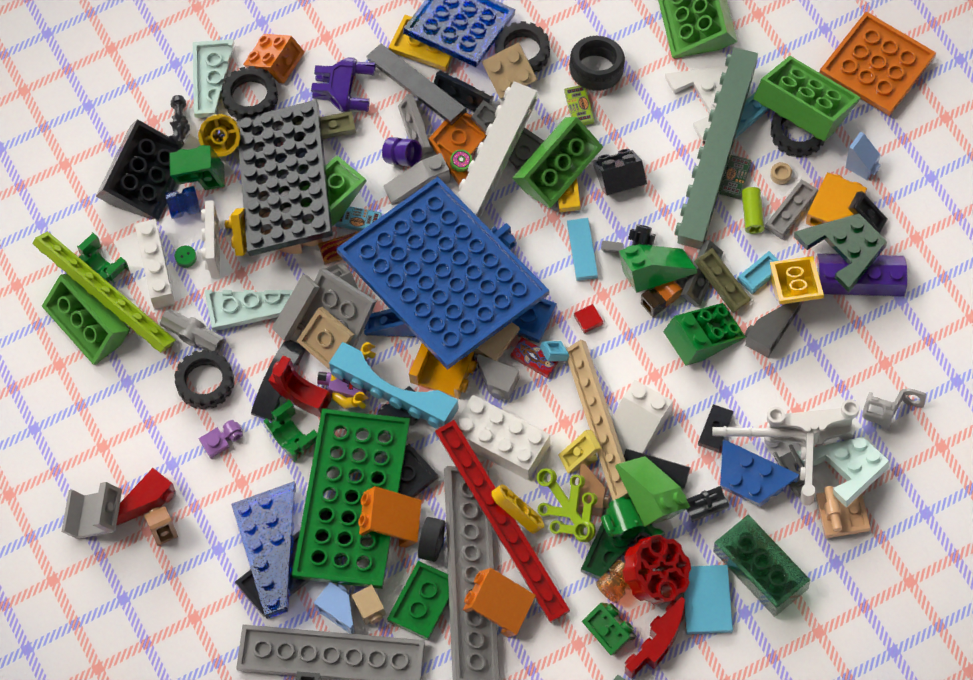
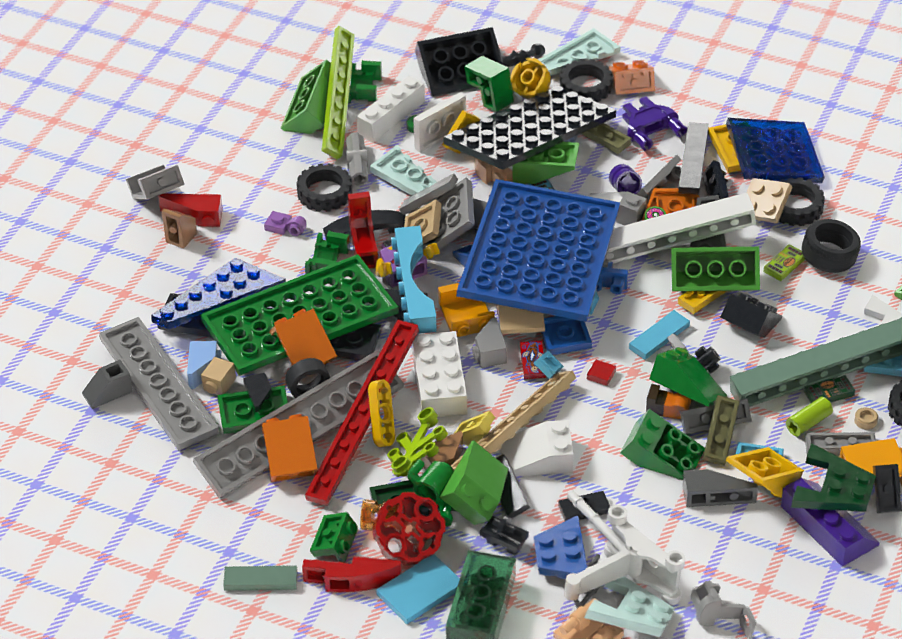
camera: 50 degrees right, 20 degrees down
clear blue wheel [165,186,201,219] -> none
none -> black tile [243,372,272,412]

